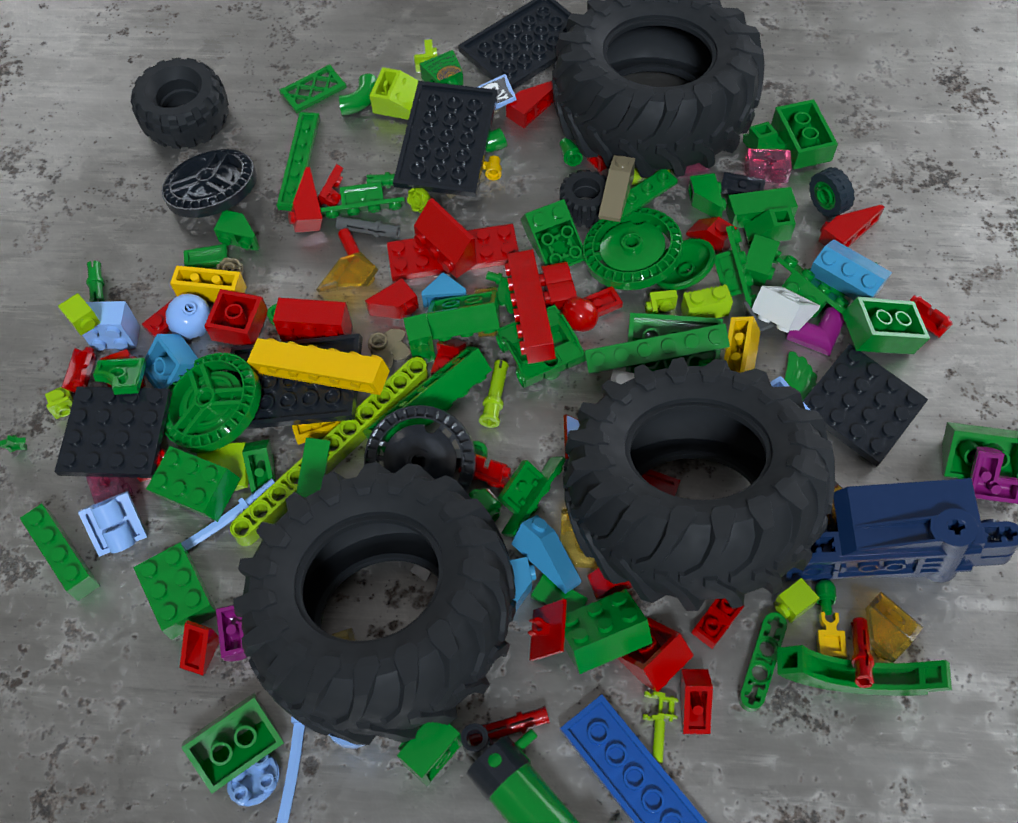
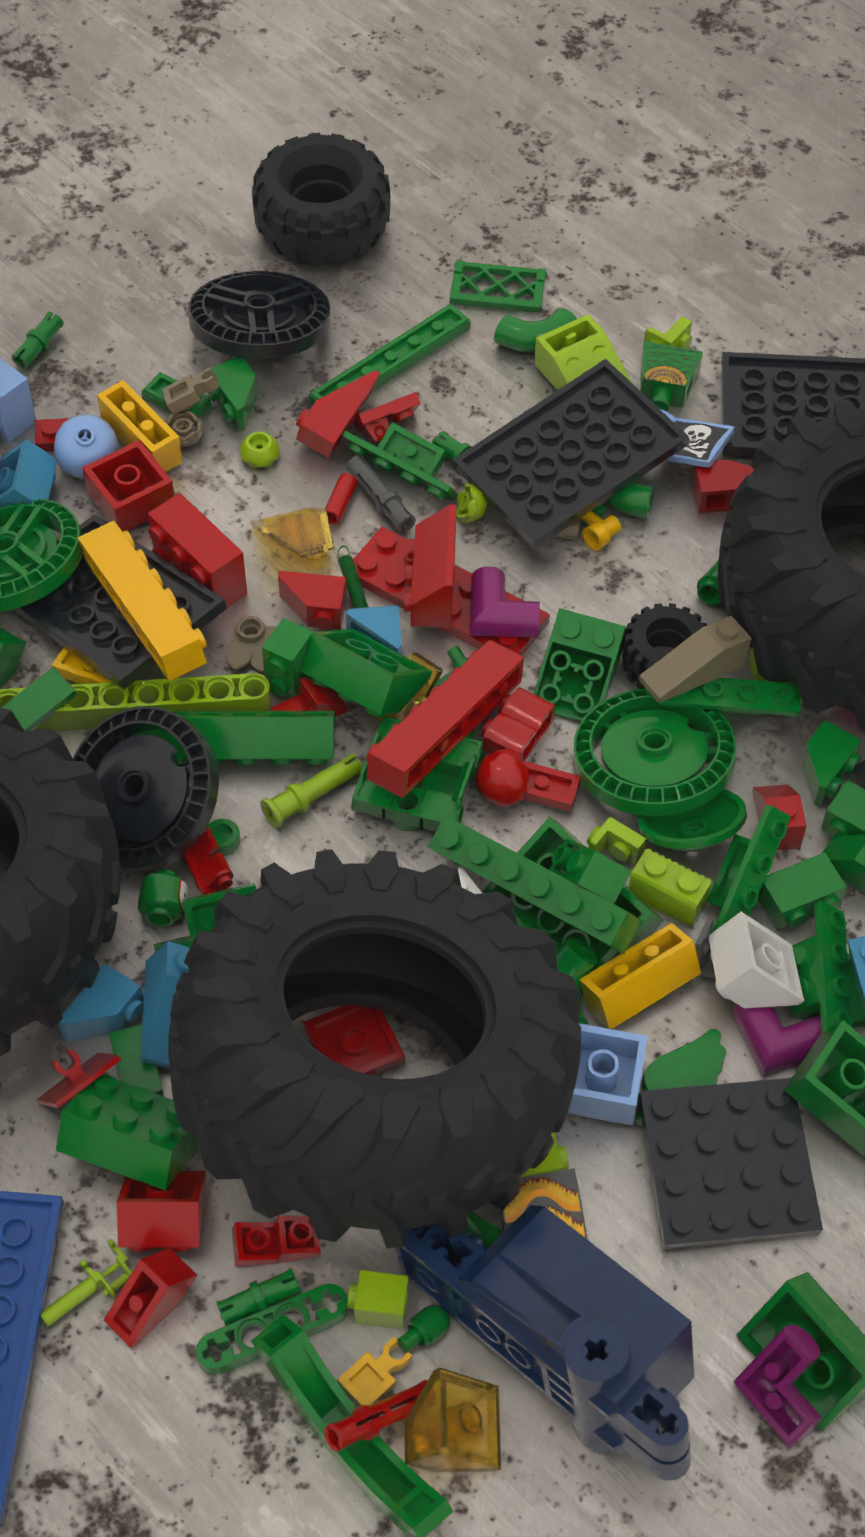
camera: 40 degrees right, 5 degrees down
none -> dark tan plate [163,368,219,415]
none -> green pin [216,1268,302,1326]
none -> lime plate [240,431,280,468]
none -> green piece [338,545,369,608]
none -> magenta brick [470,566,540,638]
none -> green slope [549,838,631,904]

